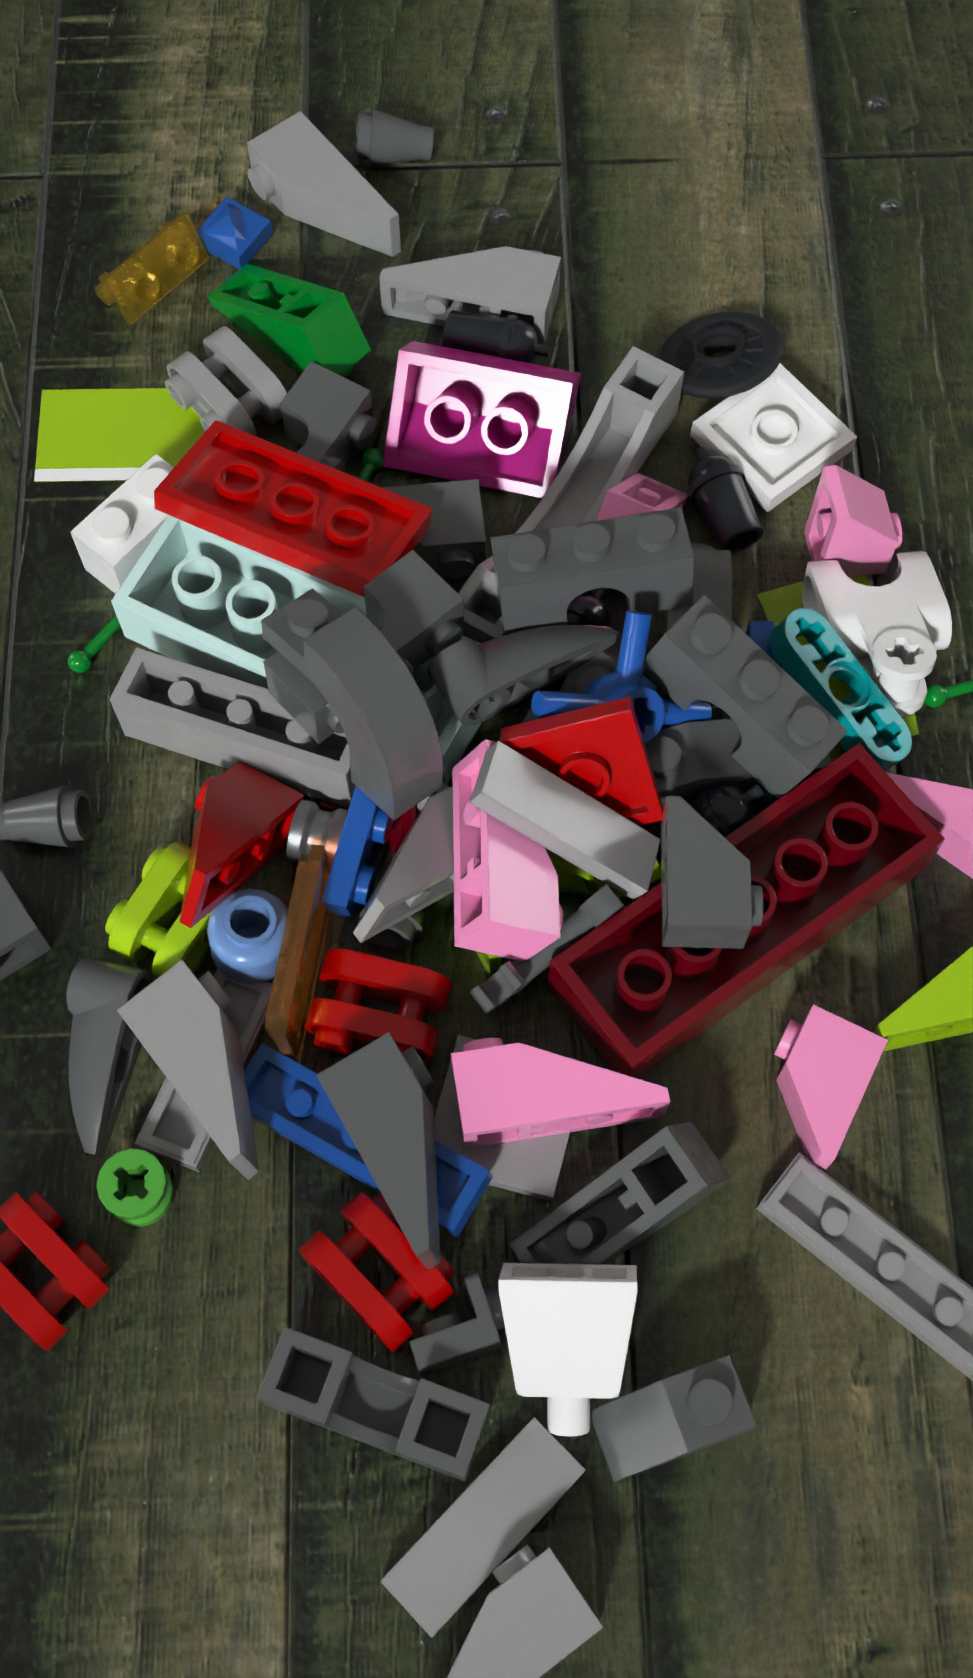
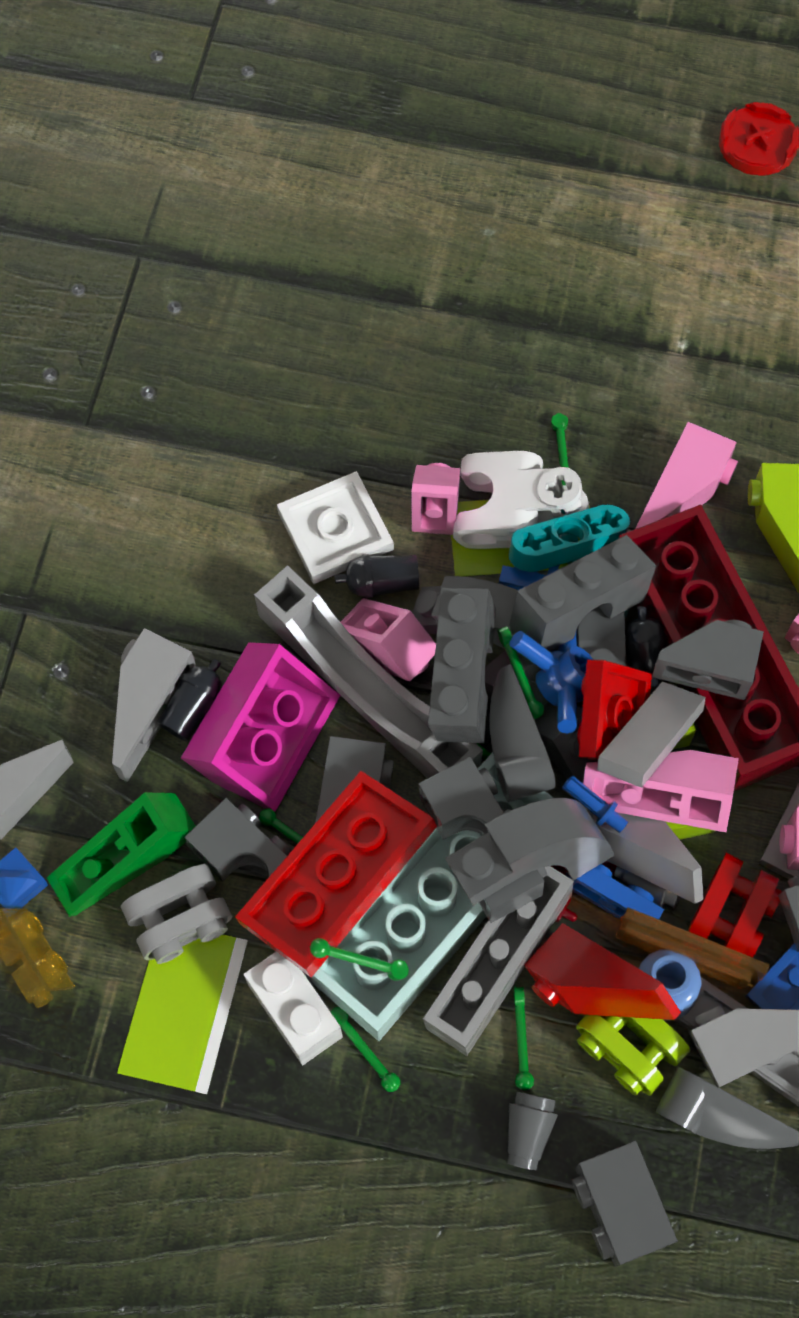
camera: 75 degrees left, 0 degrees up
flat silver wheel [286,800,348,871] -> none
dark grey bar [470,884,625,1014] -> none
black wheel [659,312,784,398] -> none
none -> green hinge [310,938,409,981]
none -> green hinge [497,626,544,719]
none -> green hinge [513,987,534,1091]
none -> blue piece [563,776,628,833]

